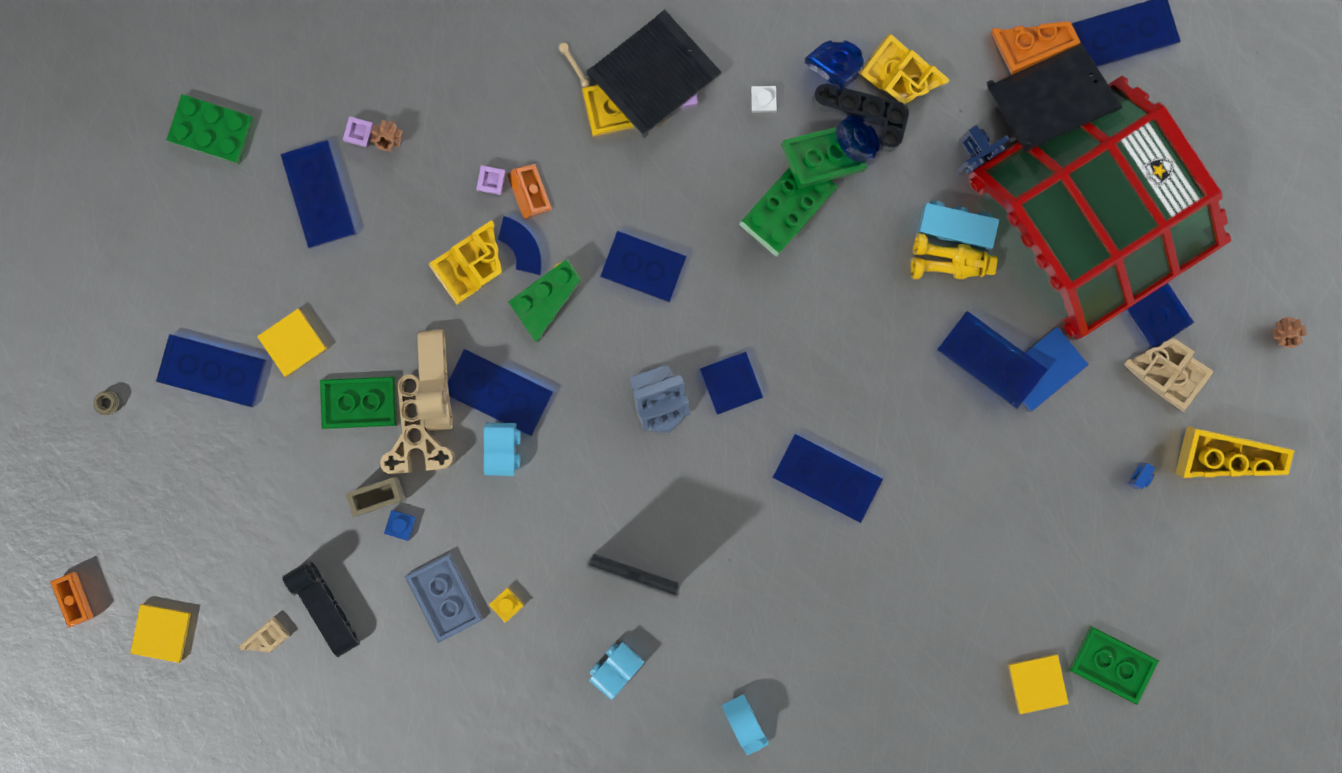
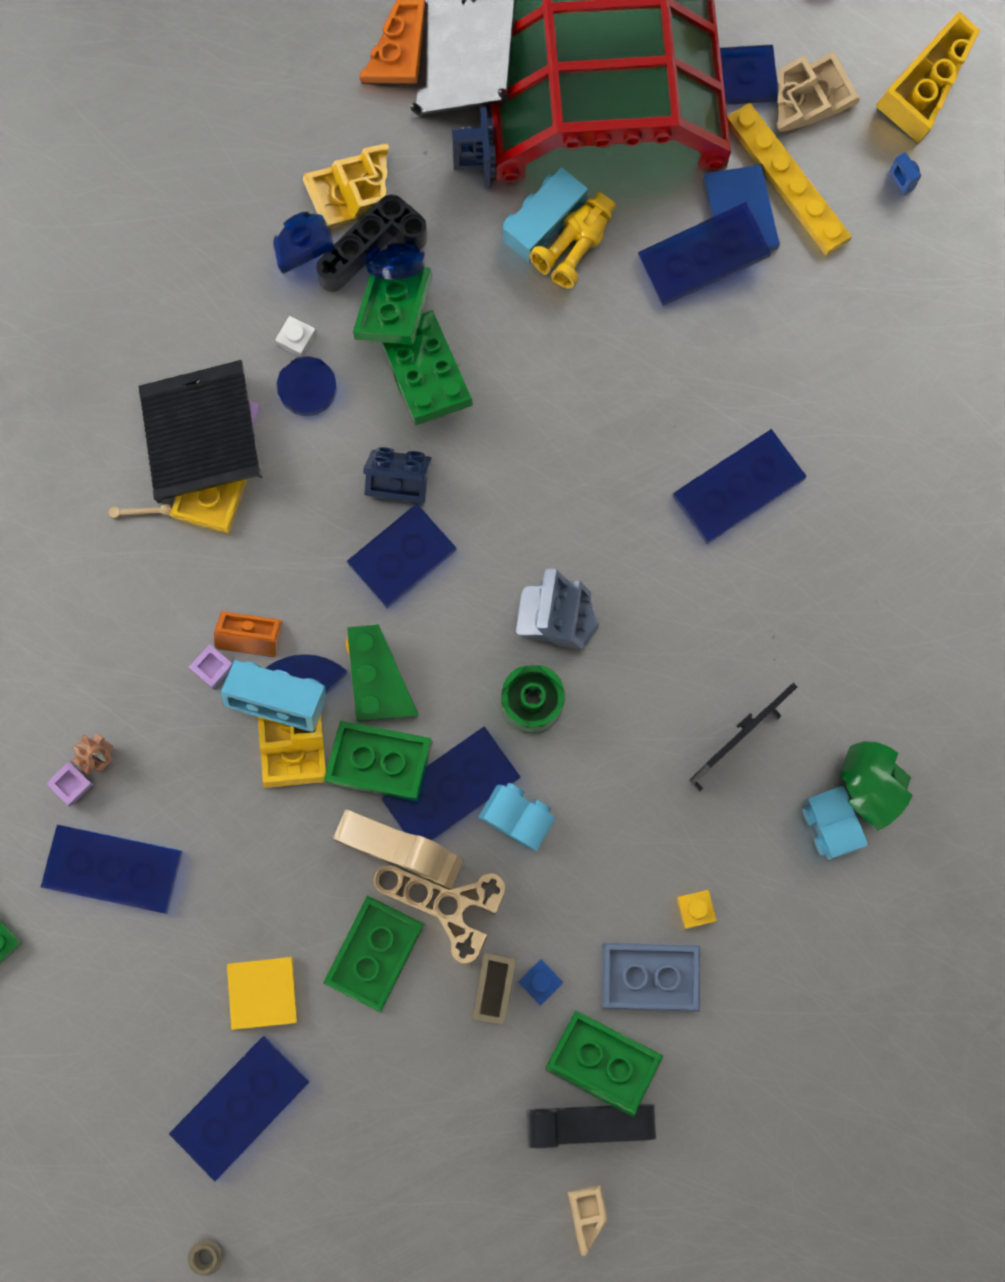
camera: 60 degrees left, 10 degrees down
clear blue tile [700,352,763,415] -> none
medium azure brick [722,694,769,756] -> none
none -> medium azure brick [221,660,326,732]
none -> clear blue tile [276,356,337,416]
none -> green plate [324,721,433,802]
none -> dark blue bracket [363,447,432,503]
none -> green brick [501,665,565,734]
none -> green tile [545,1010,663,1117]
none -> yellow plate [727,102,852,256]
none -> green brick [840,741,913,831]

